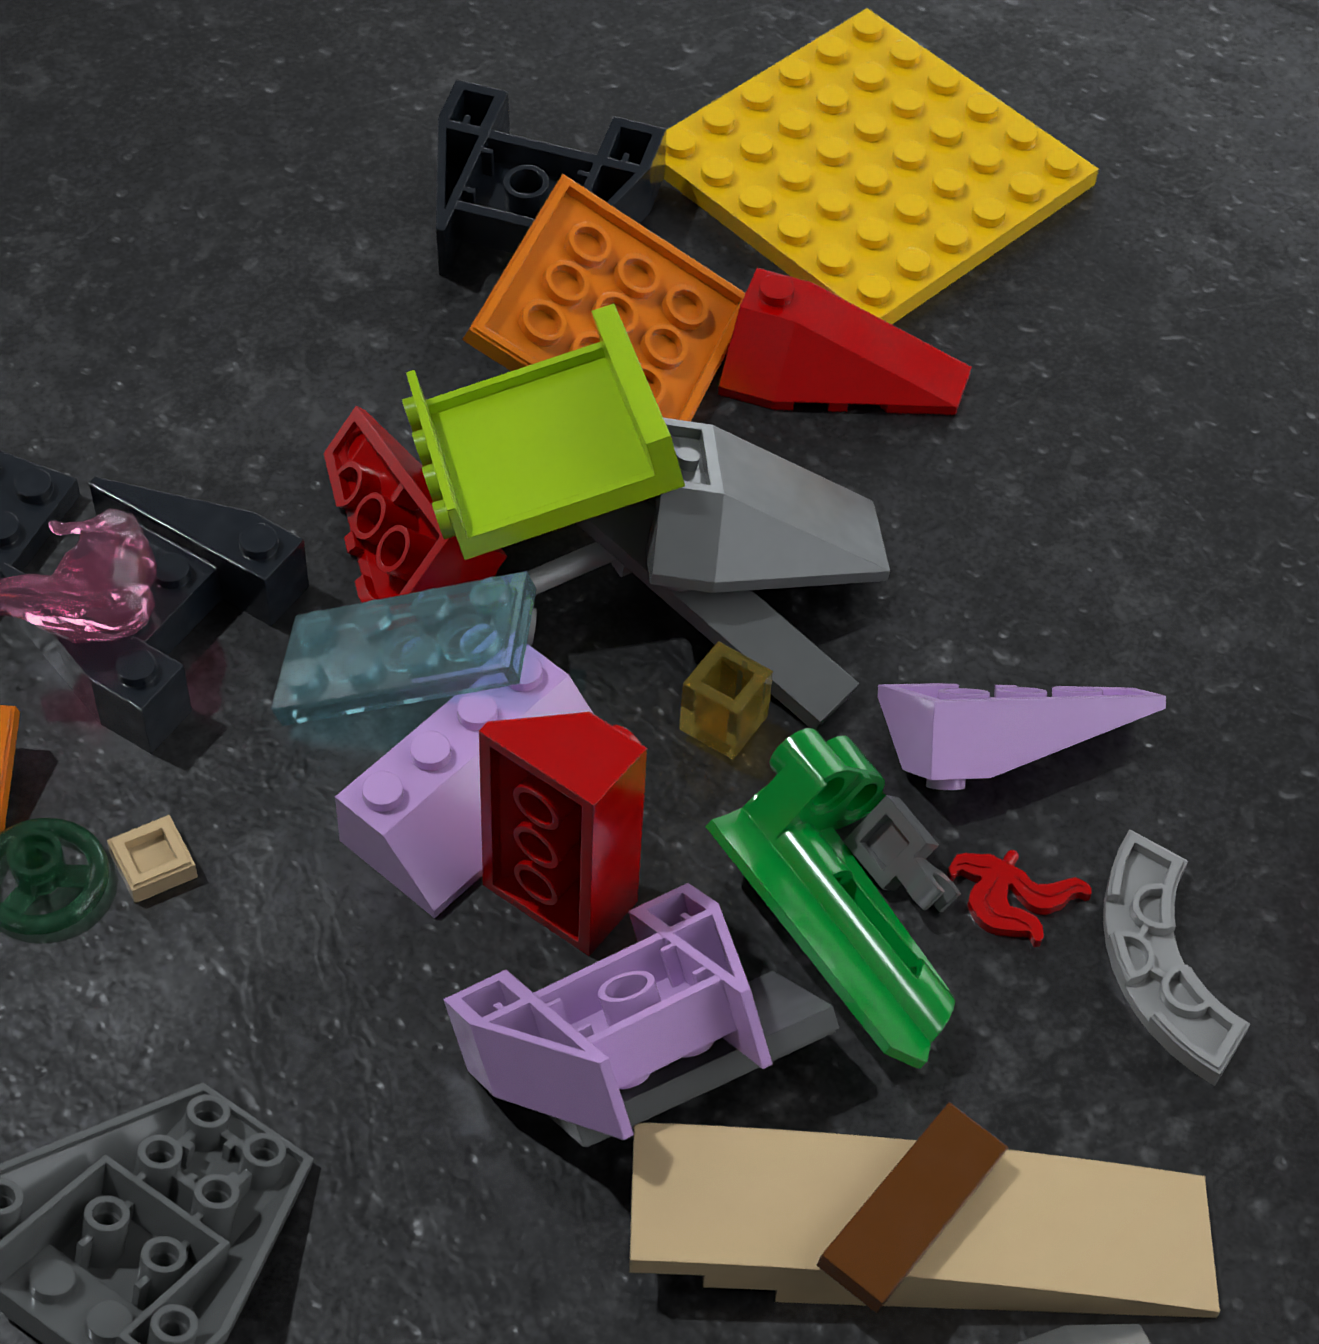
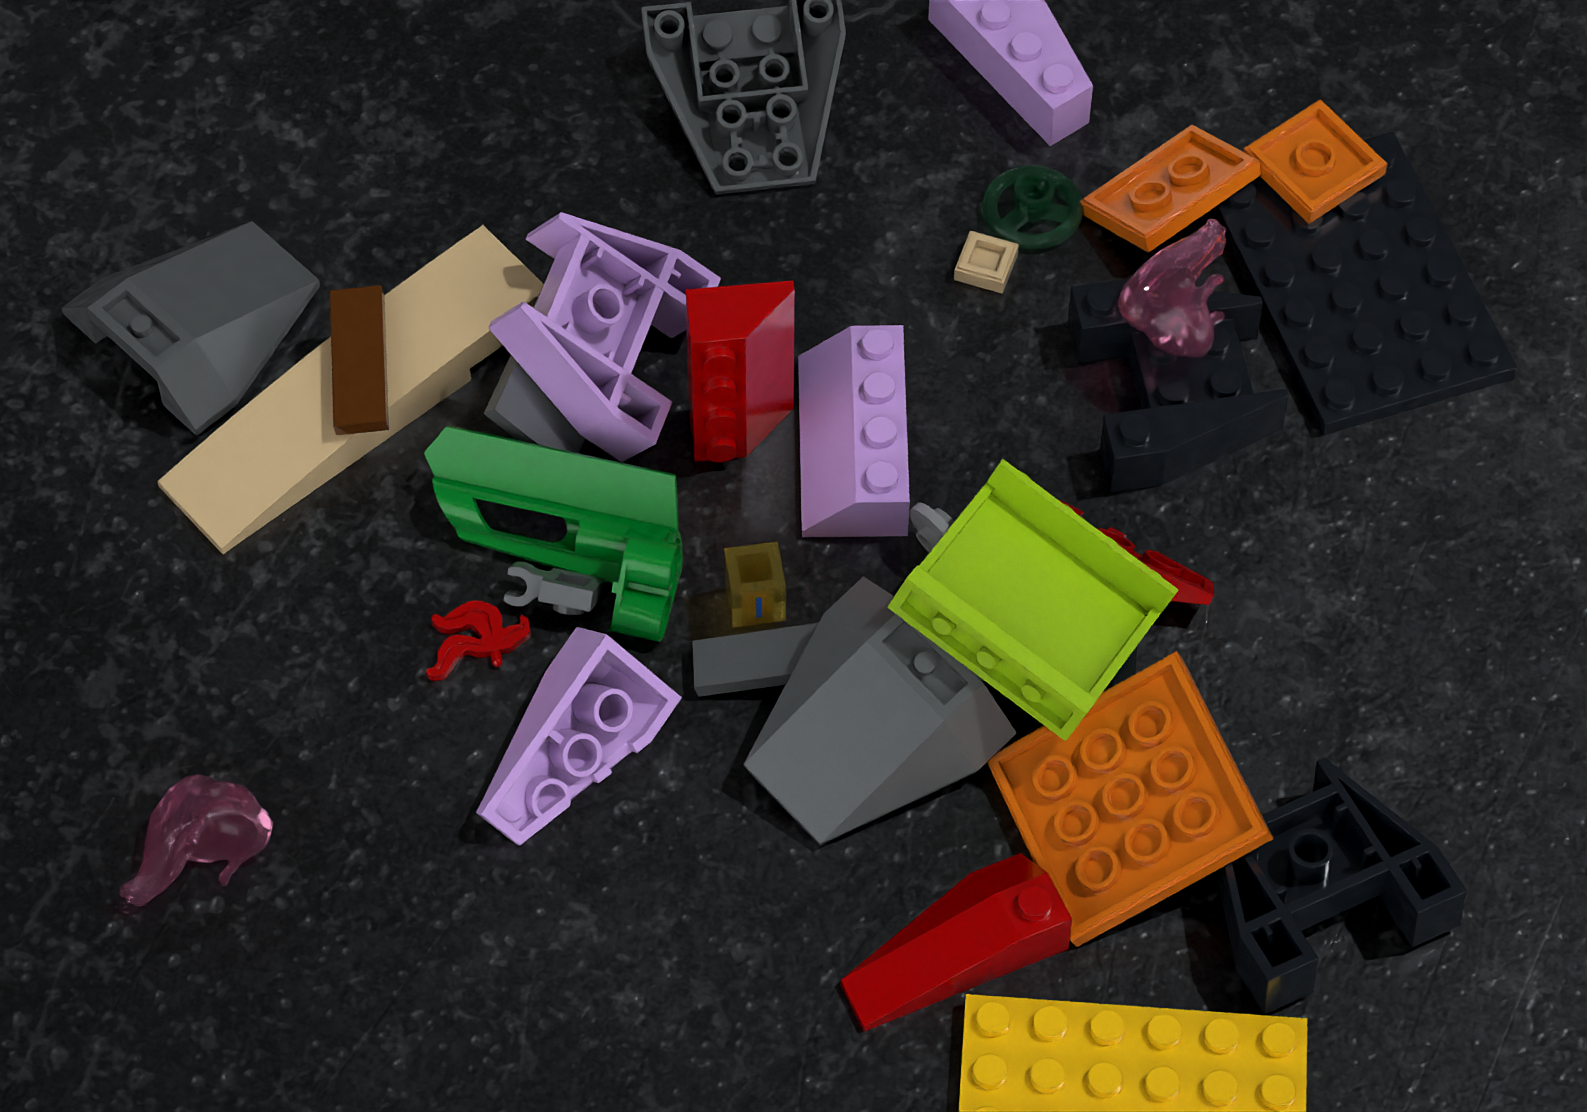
camera: 140 degrees right, 5 degrees up
clear light blue plate [271,571,537,726] -> none
light grey tile [1103,829,1250,1086] -> none

